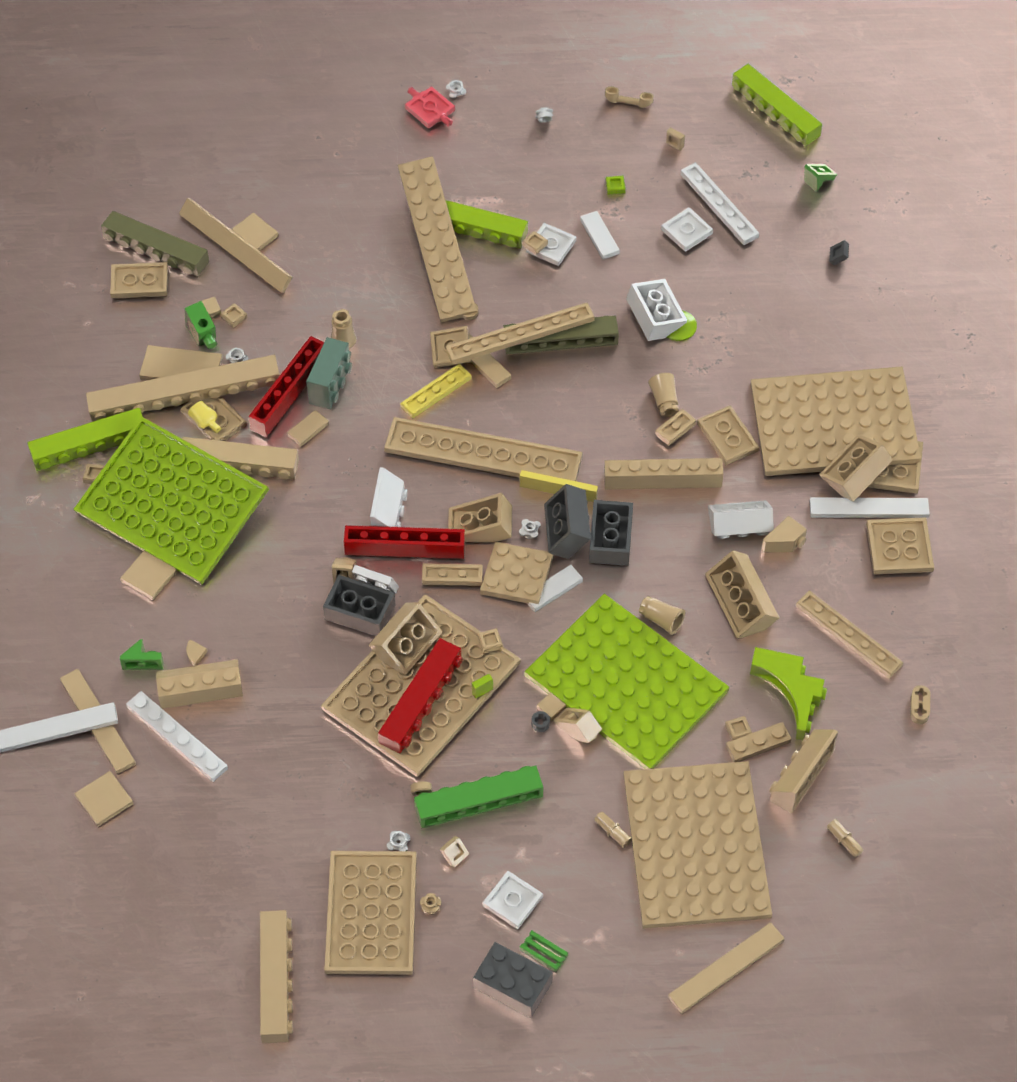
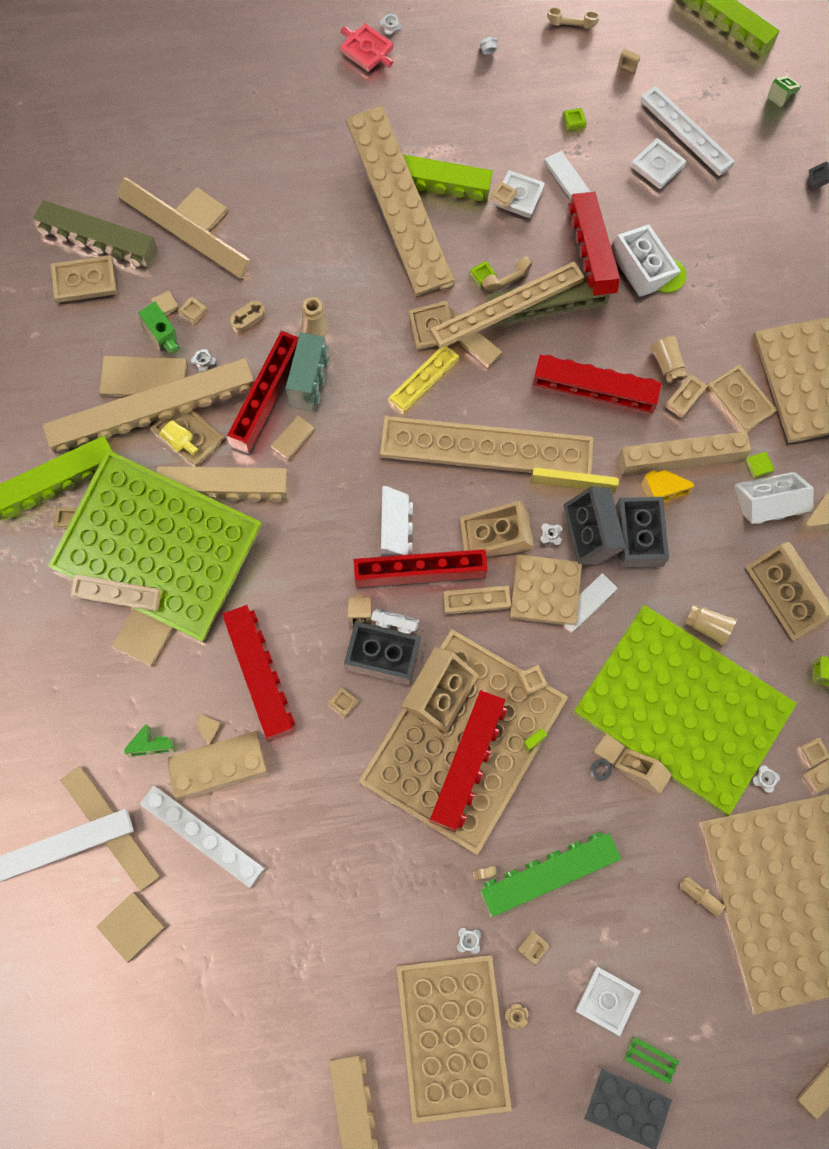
camera: 10 degrees left, 15 degrees up
none -> tan tile [70,575,162,612]
none -> red brick [222,605,296,742]
none -> tan beam [230,301,265,333]
none -> tan tile [327,686,359,719]
none -> lime tile [469,260,497,288]
none -> tan bar [481,256,532,292]
none -> red brick [532,354,662,413]
none -> brick [568,191,620,296]
none -> yellow slope [641,470,694,502]
none -> lime tile [745,451,775,479]
none -> white plate [753,765,780,793]

